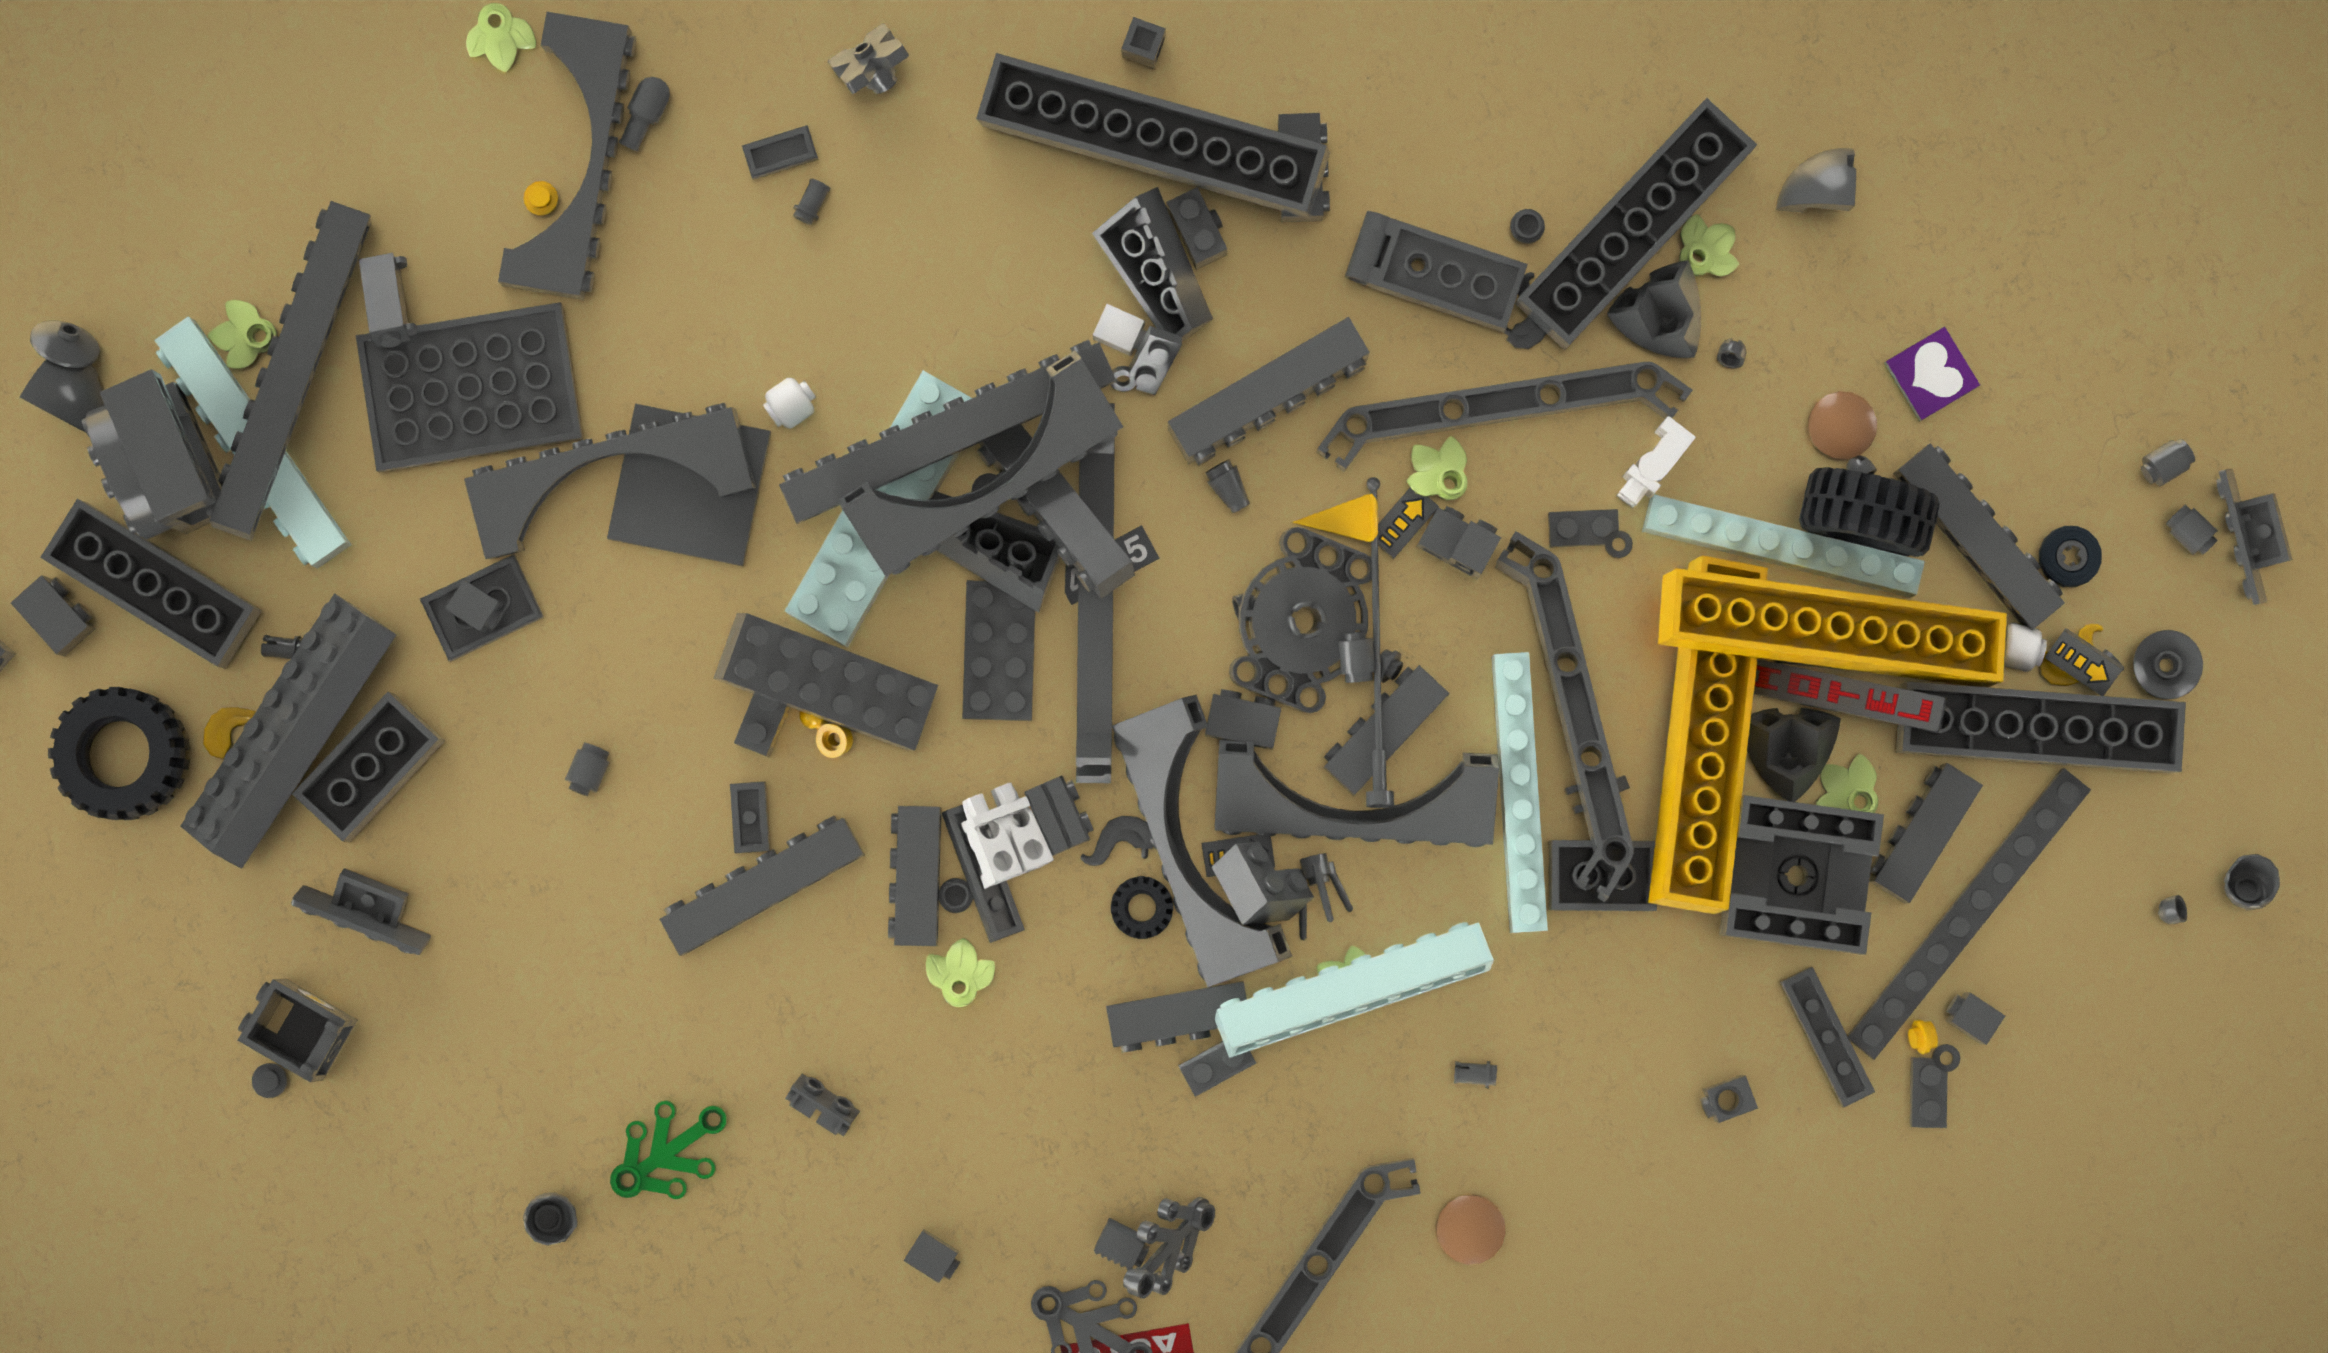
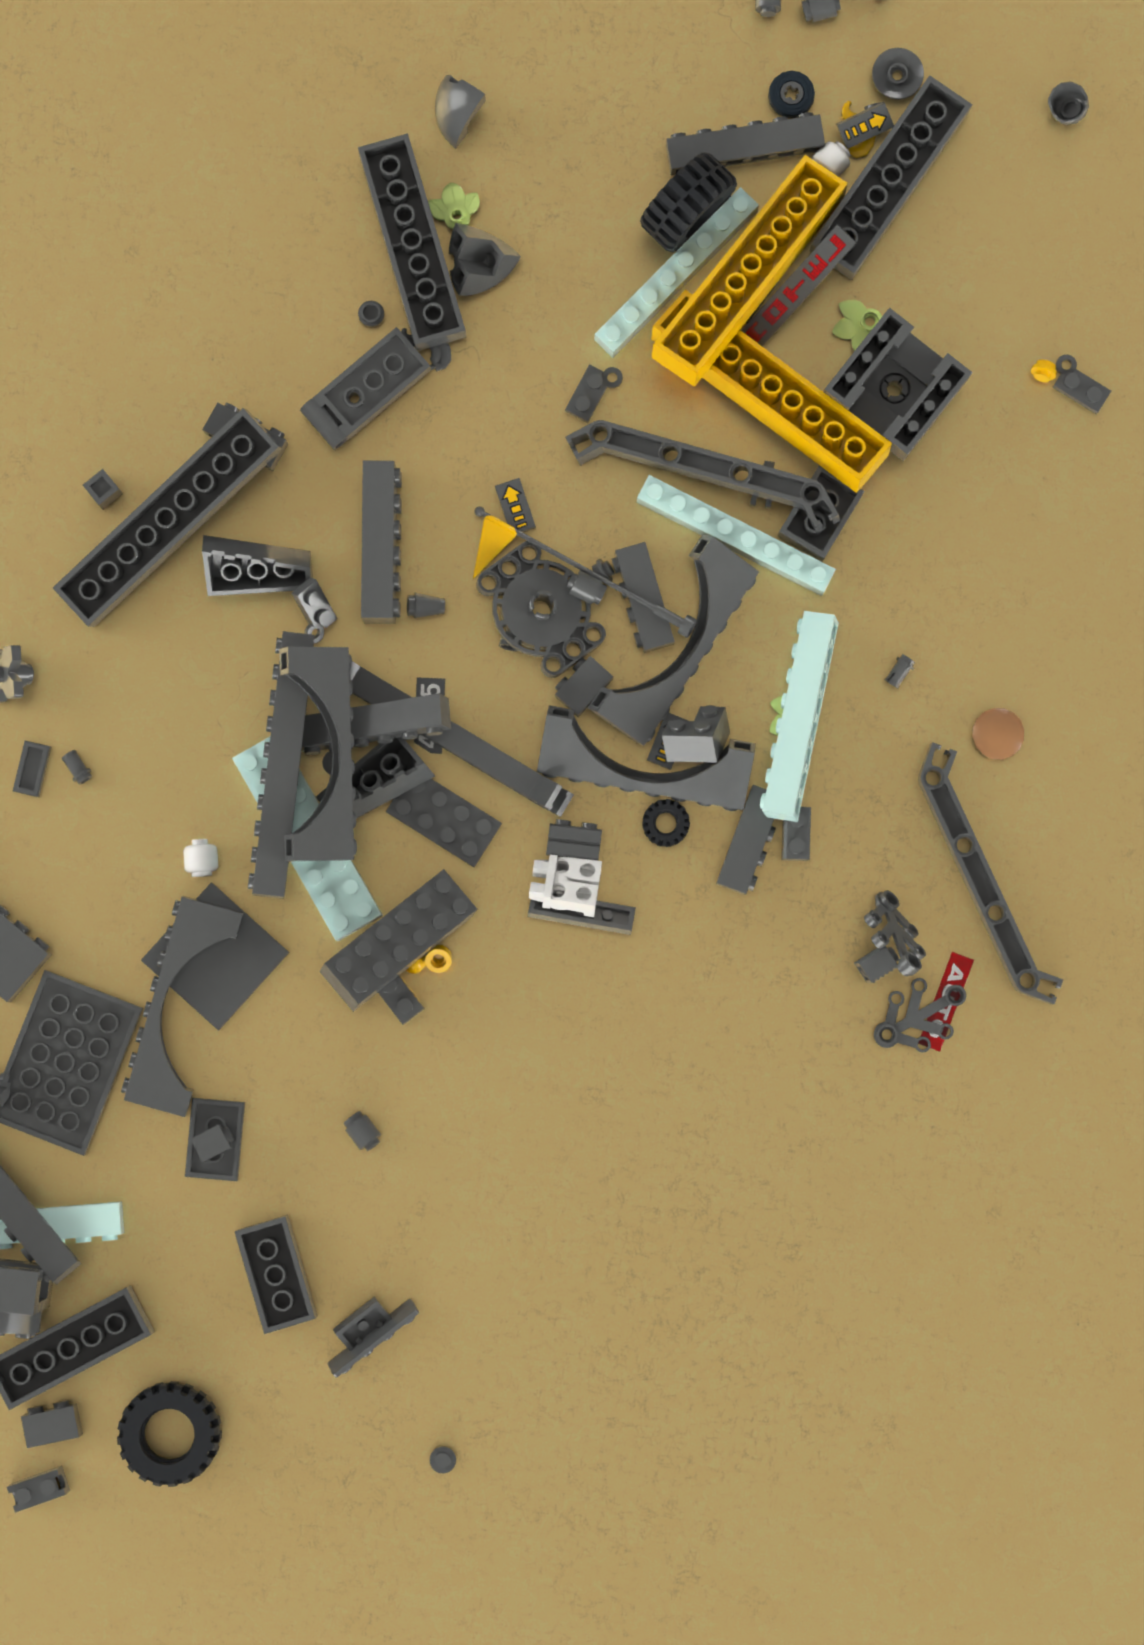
camera: 60 degrees left, 0 degrees up
dark grey brick [180,593,396,869] -> none
yellow piece [203,707,256,760] -> none
dark grey container [237,979,358,1082] -> none
dark grey pin [261,635,302,659] -> none
dark grey hair [523,1192,578,1246] -> none
green plant [610,1100,728,1199] -> none
dark grey brick [659,815,865,956] -> none
dark grey plate [730,781,770,854] -> none
dark grey hinge [785,1073,860,1137] -> none
dark grey brick [888,806,942,946] -> none
dark grey brick [904,1229,960,1283] -> none
yellowish green plate [926,938,995,1007] -> none
dark grey plate [938,878,973,913] -> none
dark grey piece [1081,816,1153,866] -> none
white brick [1093,304,1147,356] -> none
dark grey brick [1166,187,1228,270] -> none
dark grey plant [1299,853,1353,941] -> none
dark grey piece [1317,362,1693,472] -> none
yellowish green plate [1407,436,1468,500] -> none
dark grey brick [1416,506,1502,580] -> none
white hips [1616,416,1696,508] -> none
dark grey brick [1700,1074,1758,1123] -> none
dark grey hinge [1717,338,1746,368] -> none
dark grey brick [1747,708,1841,802] -> none
dark grey plate [1780,967,1875,1107] -> none
medium nougat dish [1808,391,1877,460] -> none
dark grey hinge [1846,455,1877,474] -> none
dark grey plate [1847,768,2091,1060] -> none
dark grey brick [1869,763,1983,904] -> none
tile [1884,326,1980,421] -> none
dark grey brick [1946,992,2005,1045] -> none
dark grey hinge [2158,895,2187,924] -> none

